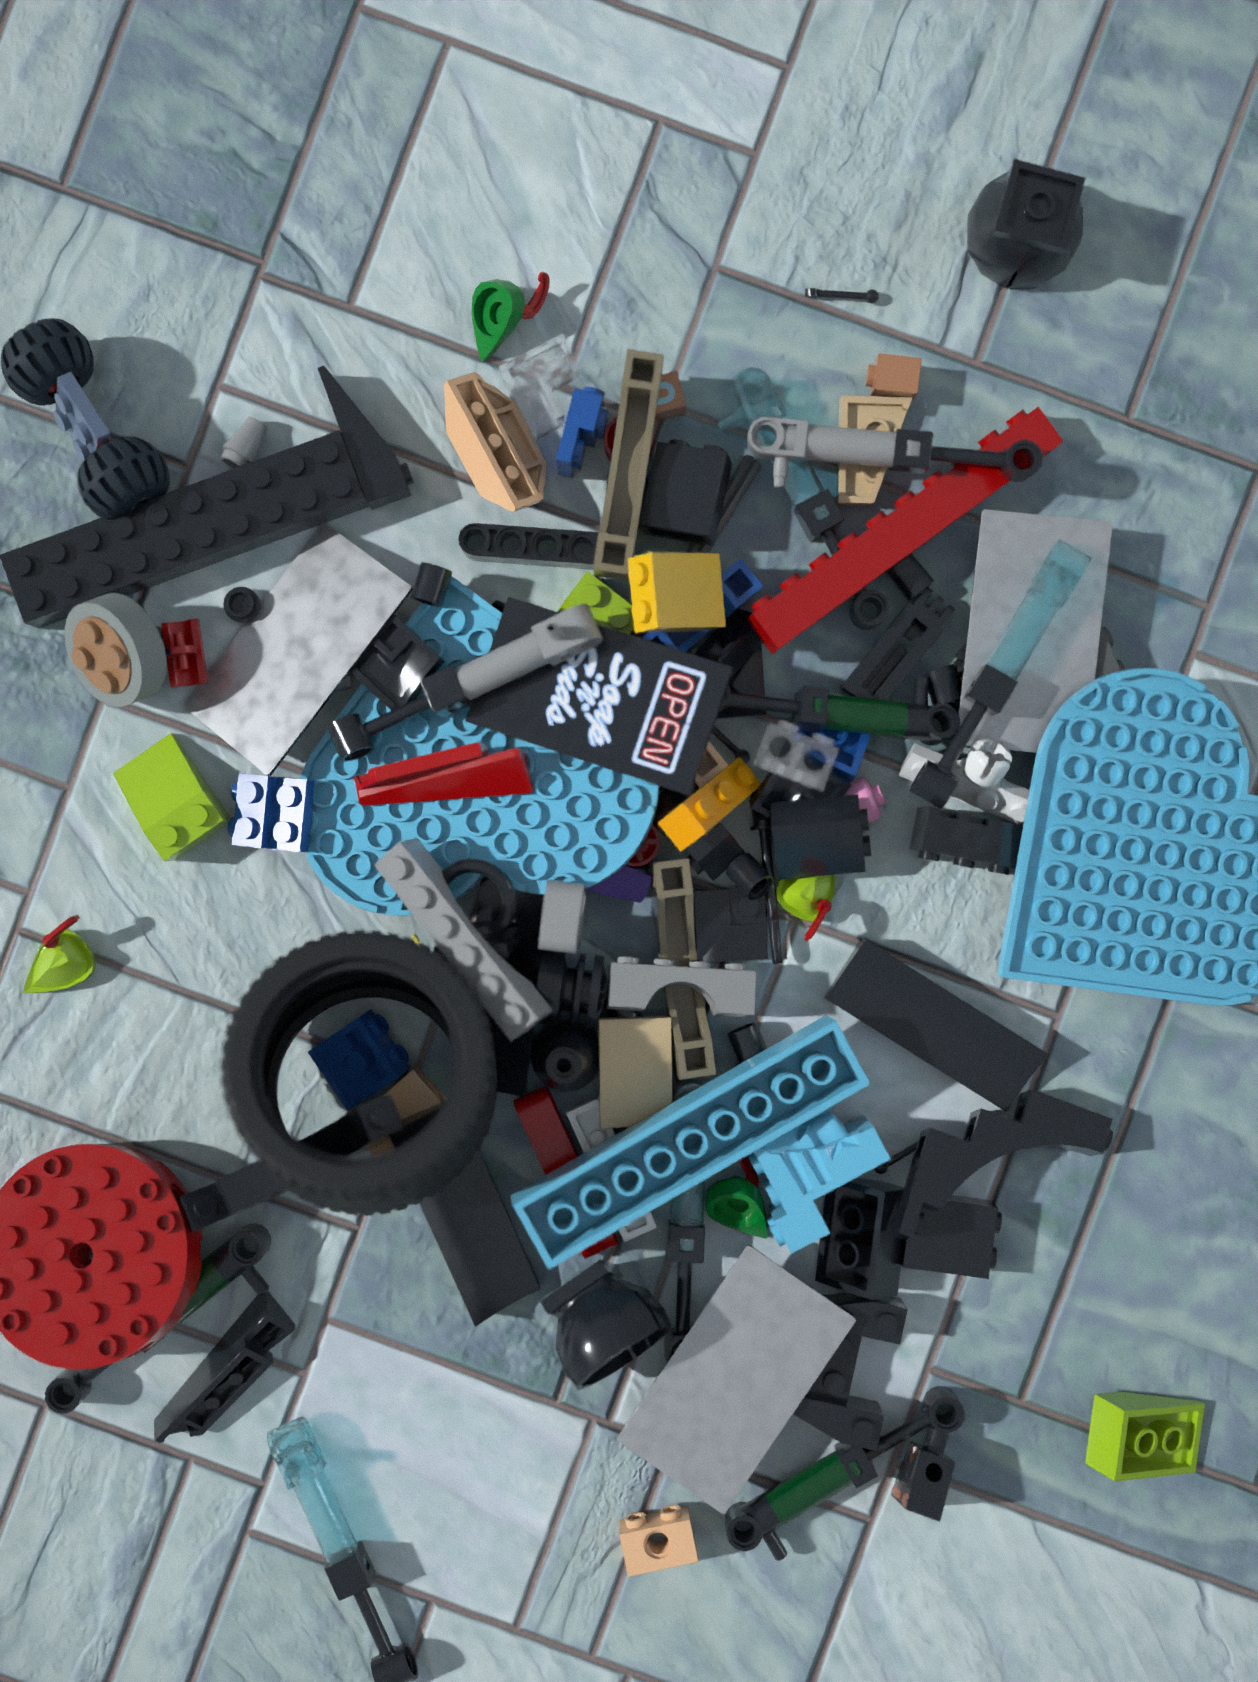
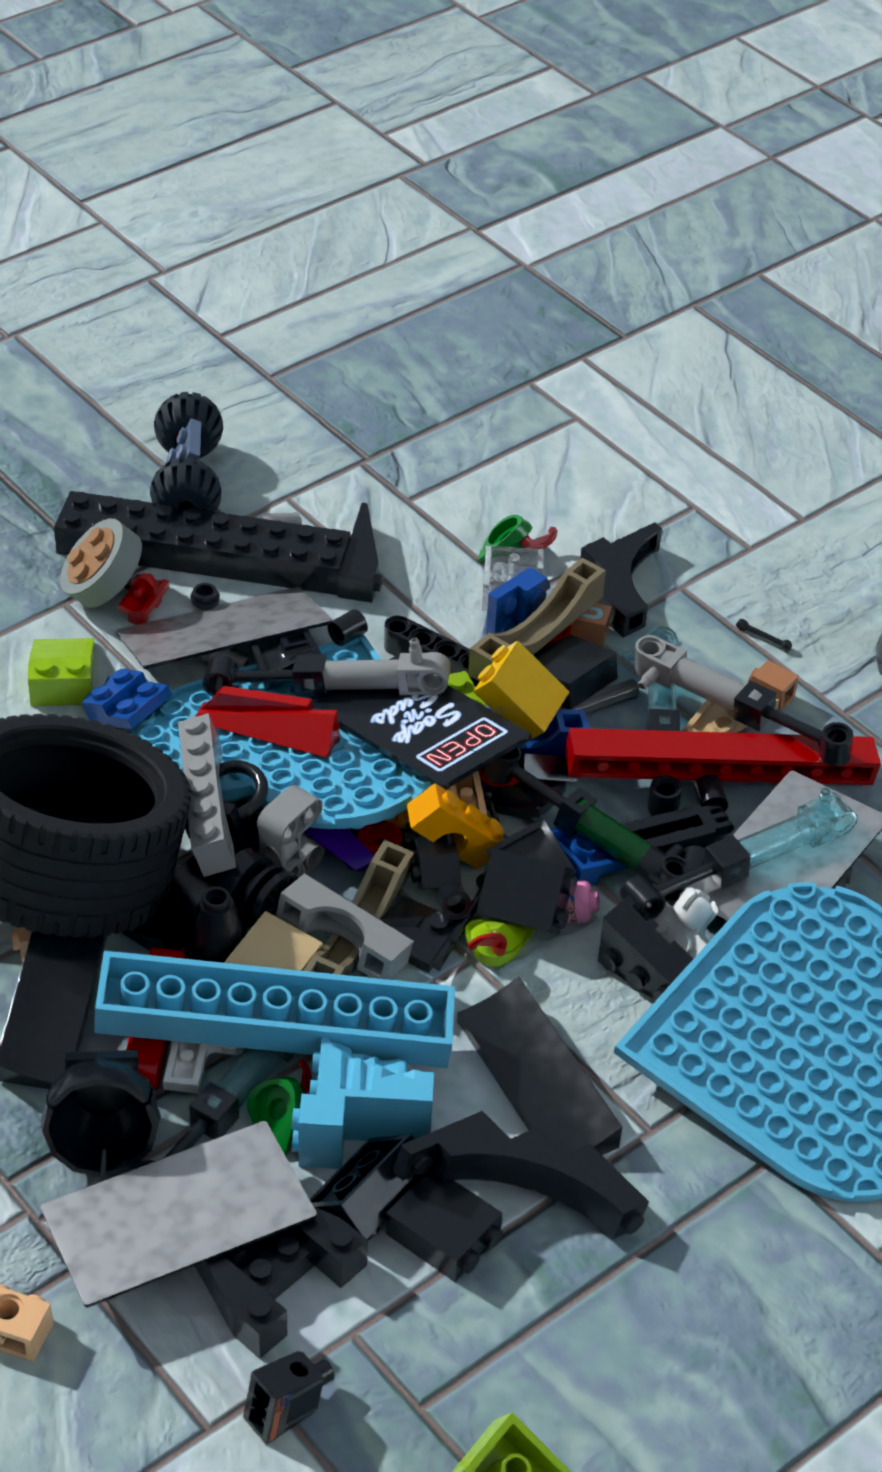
camera: 30 degrees right, 45 degrees down
light nougat wedge [444,372,547,512] -> none
black piece [725,1386,965,1561] -> none
clear brick [753,720,839,793] -> none
none -> black arch [580,522,662,638]

